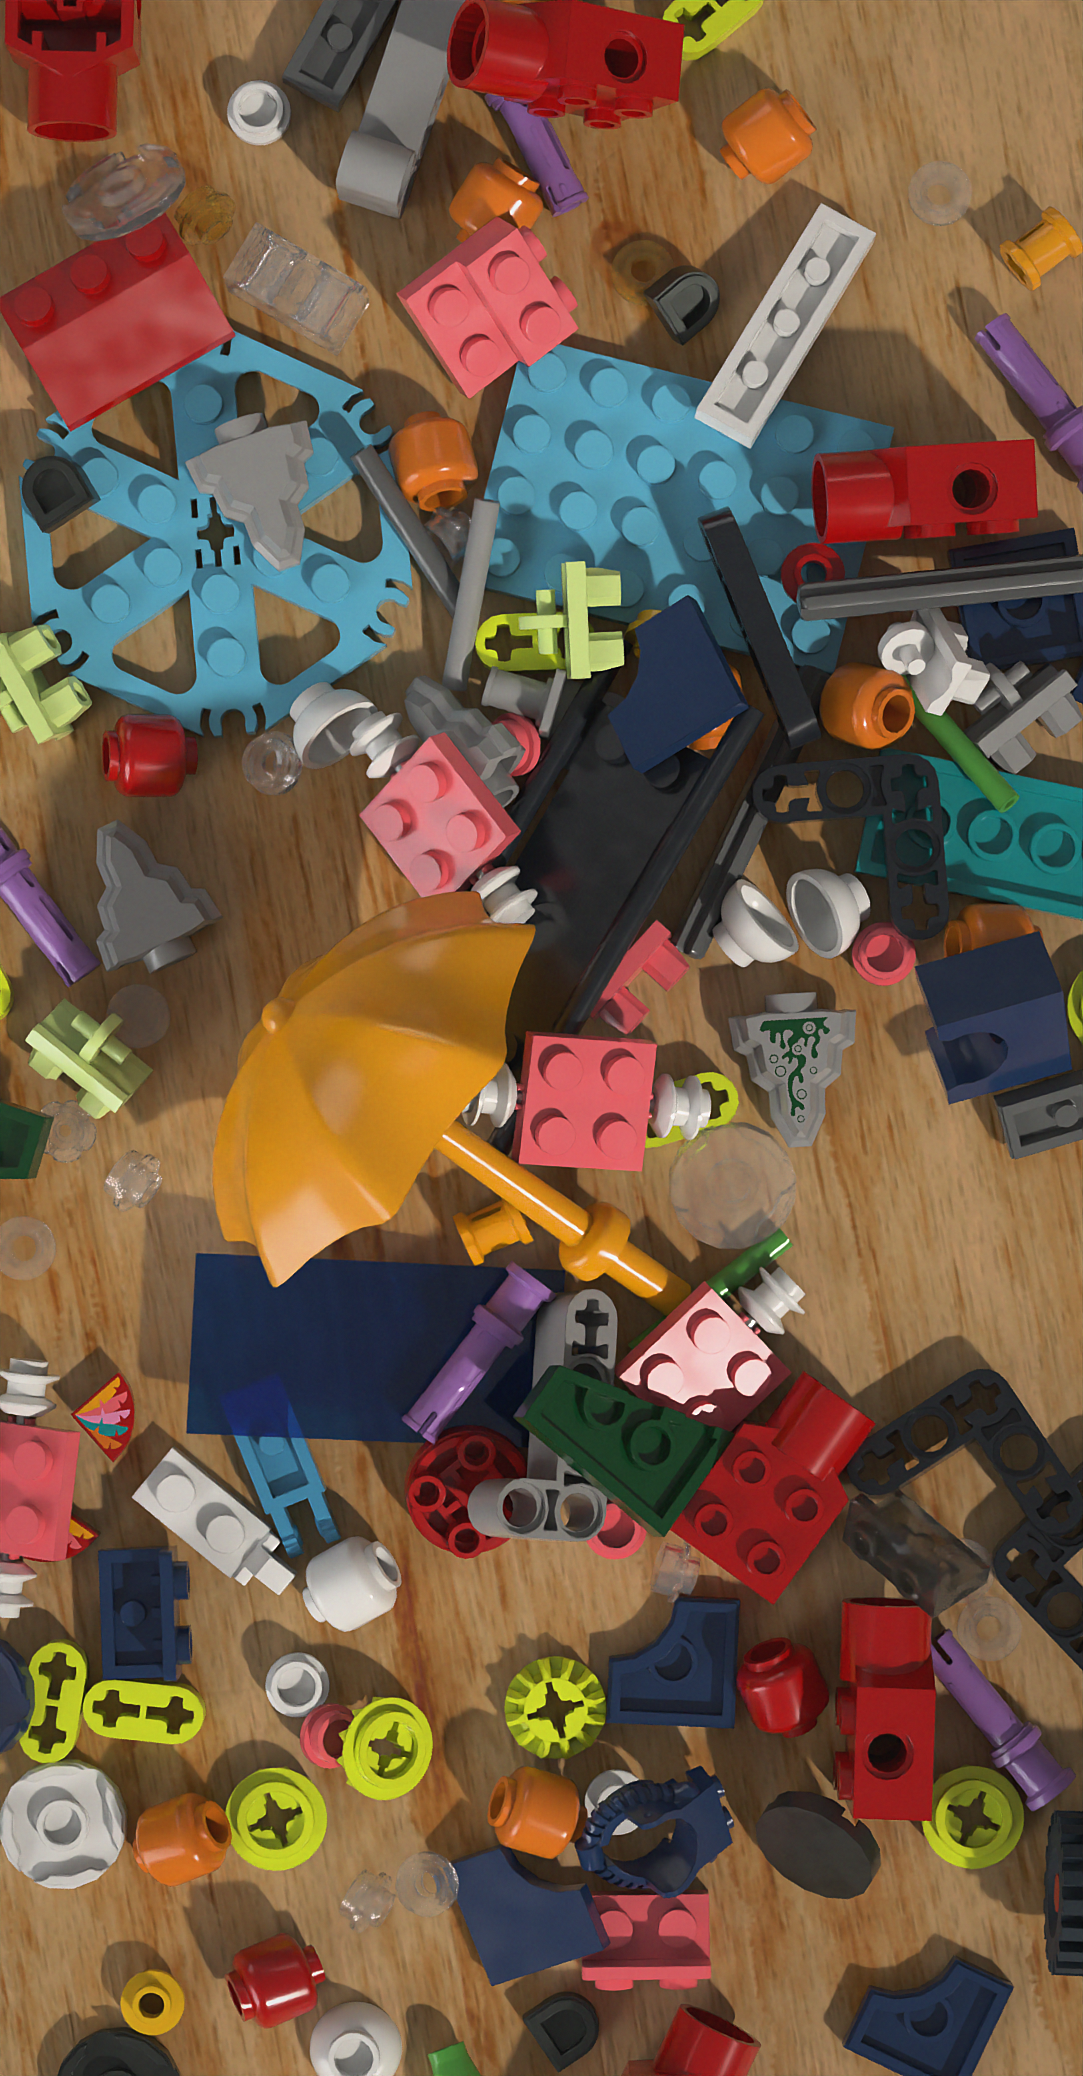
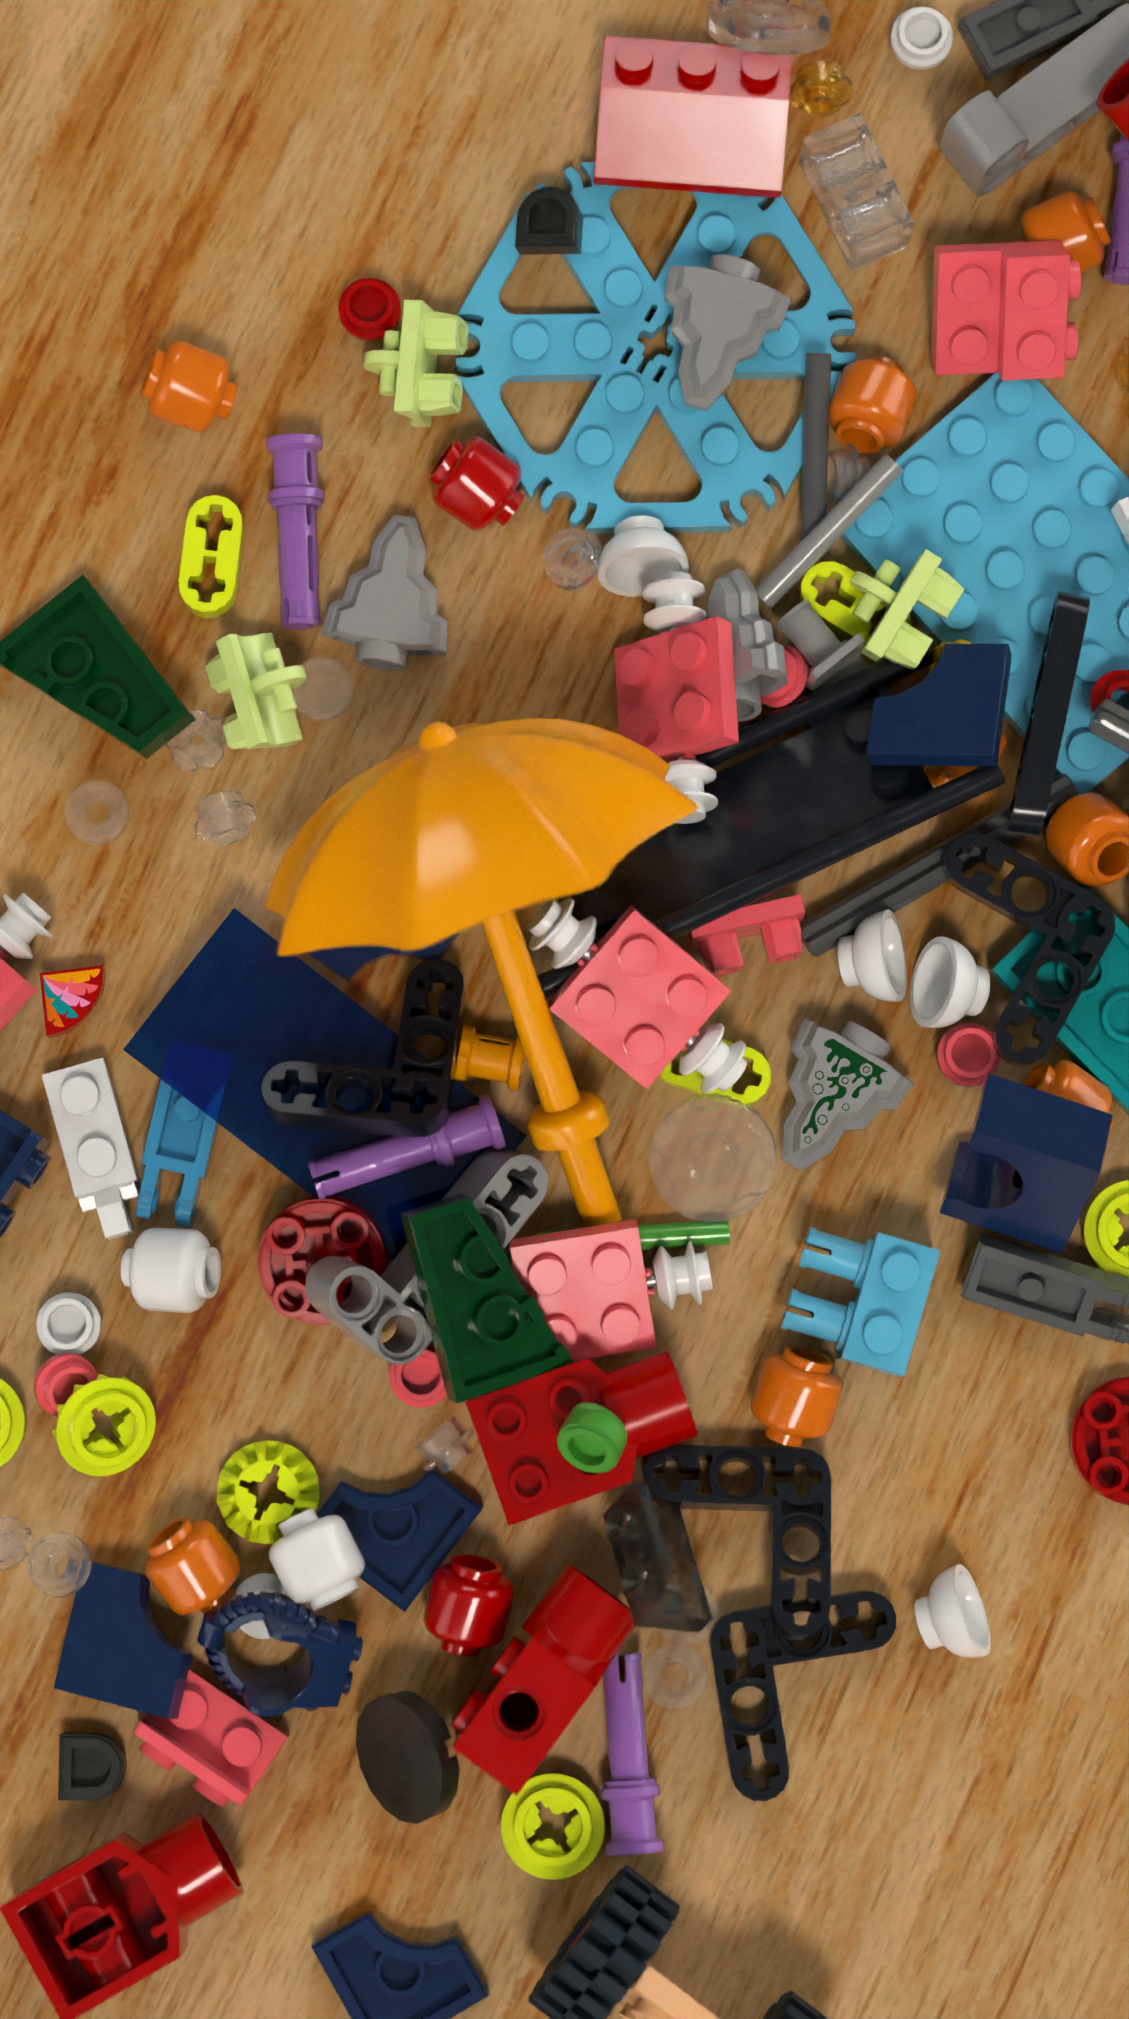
camera: 35 degrees right, 5 degrees down
none -> black beam [261,959,466,1137]
none -> white head [269,1508,365,1611]
none -> bright green tile [557,1402,628,1473]
none -> orange head [750,1346,843,1447]
none -> medium azure brick [780,1226,940,1377]

